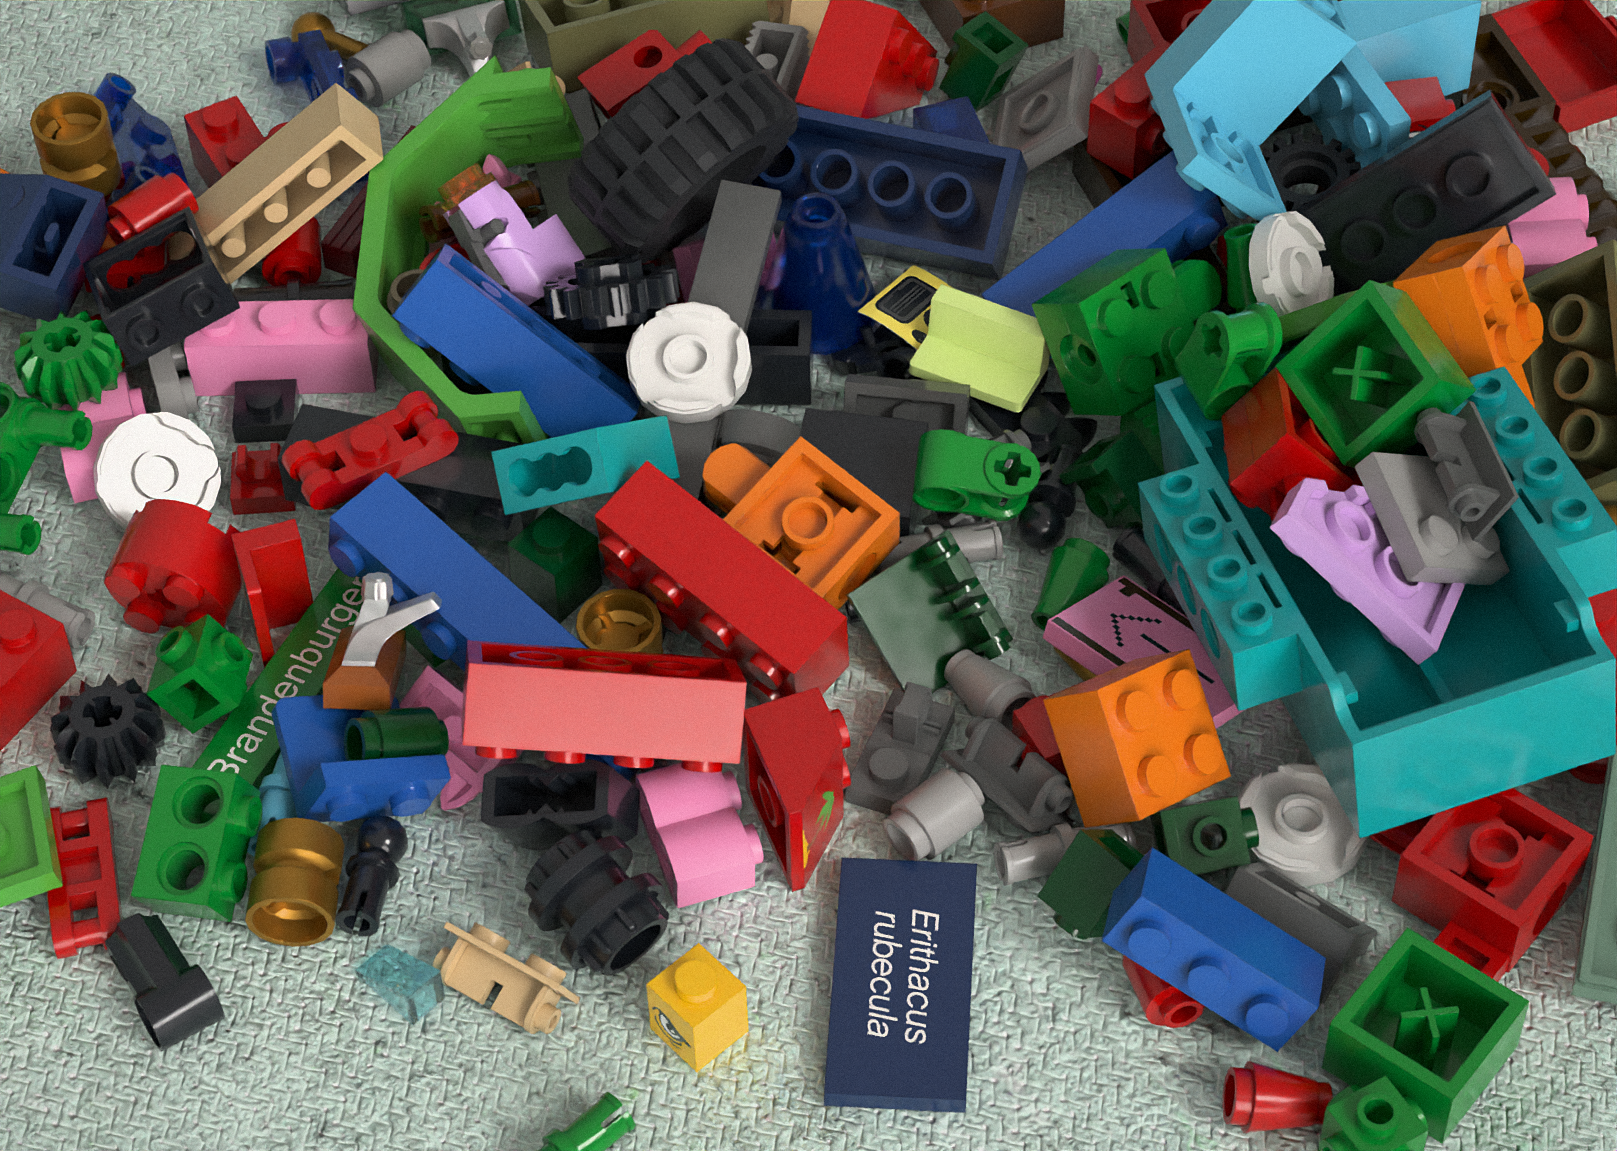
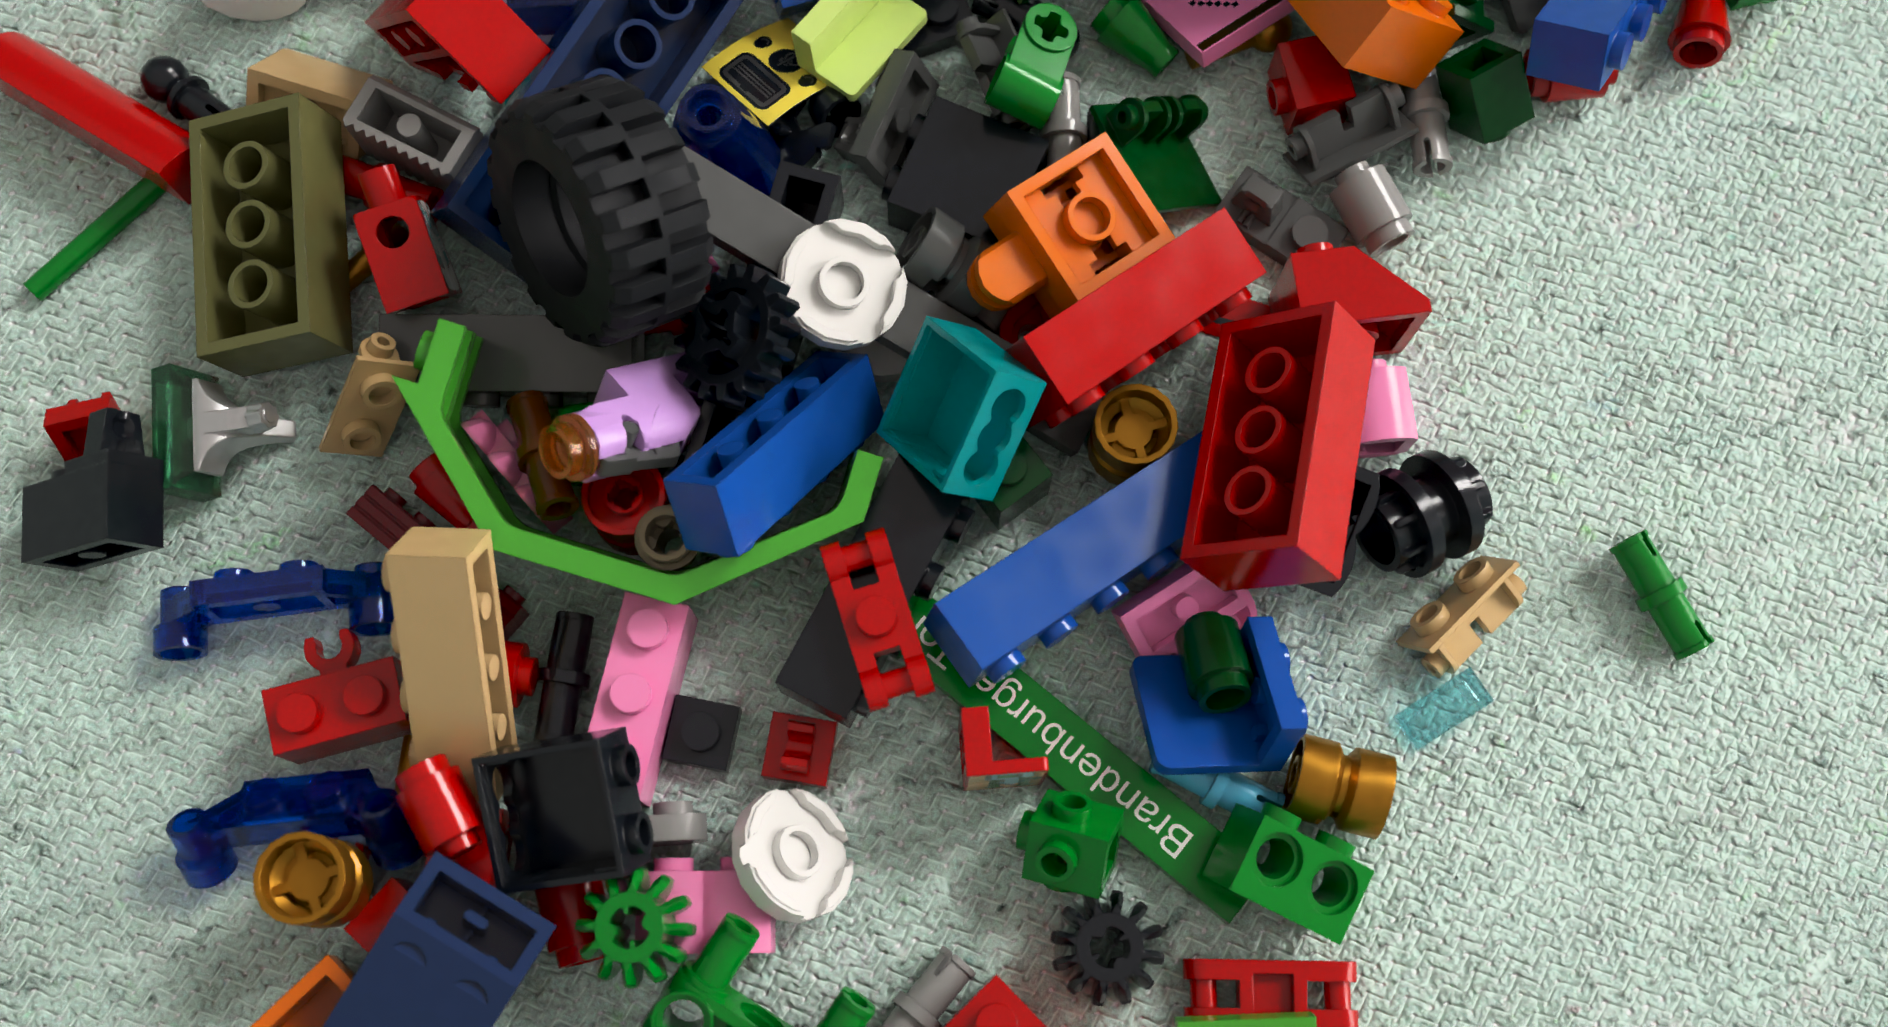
camera: 80 degrees left, 25 degrees up
red brick [104,499,242,634] -> none
black piece [105,913,225,1051] -> none
pearl gold bar [291,12,369,60] -> none
piece [323,572,442,710] -> none
black pin [335,816,408,937] -> none
light grey brick [345,29,431,107] -> none
yellow brick [646,943,749,1072] -> none
dark blue tile [824,857,977,1113] -> none
light grey cone [944,649,1036,732] -> none

